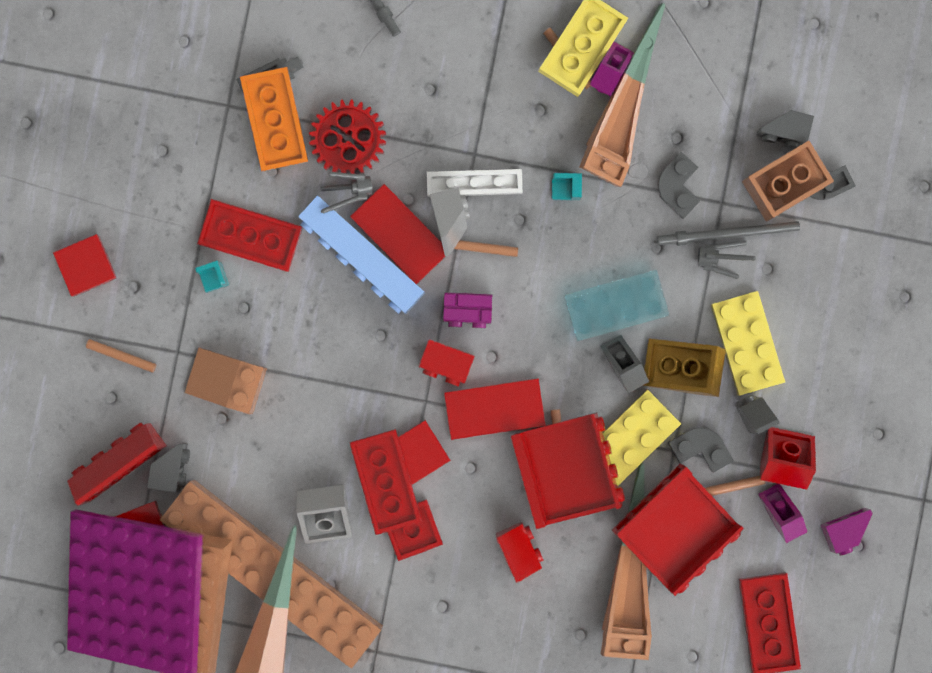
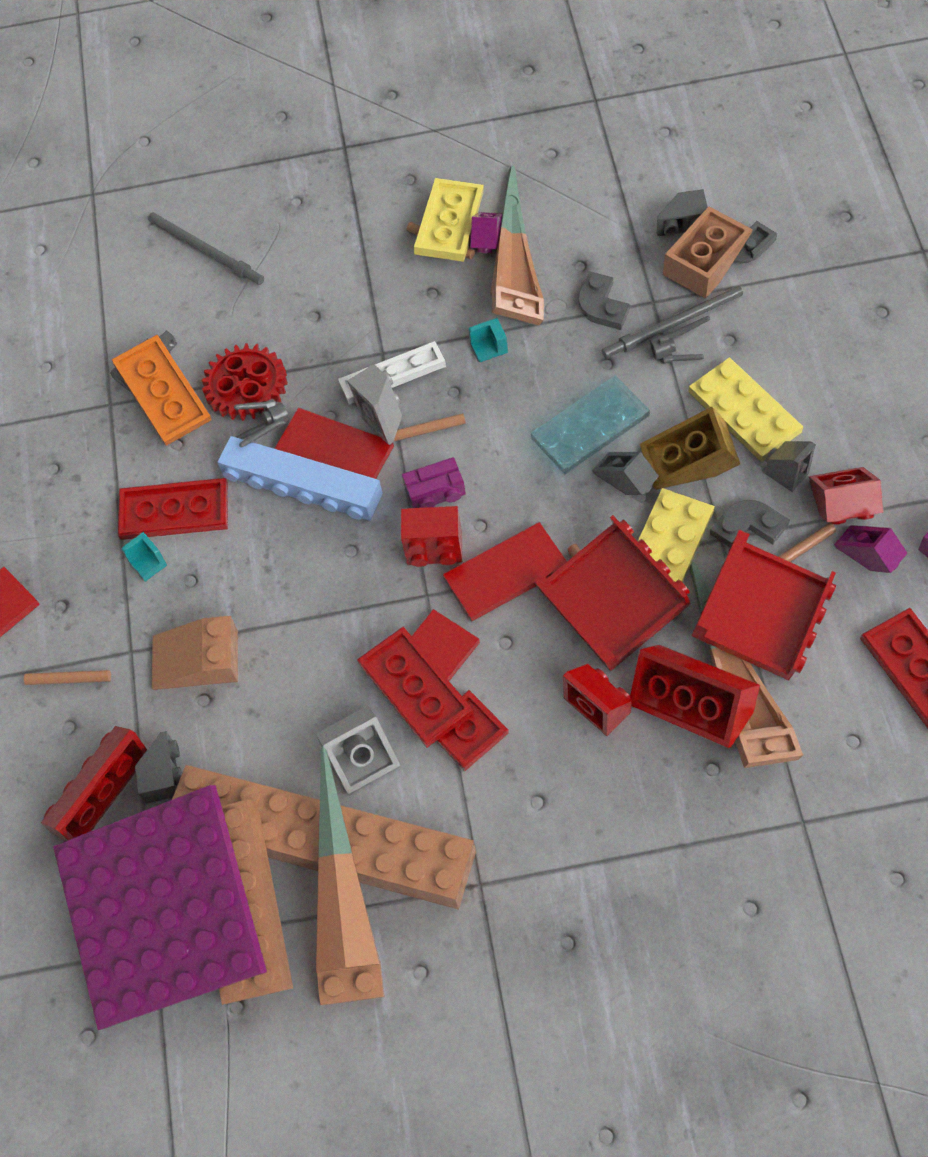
camera: 15 degrees left, 25 degrees down
none -> red slope [630,645,760,748]

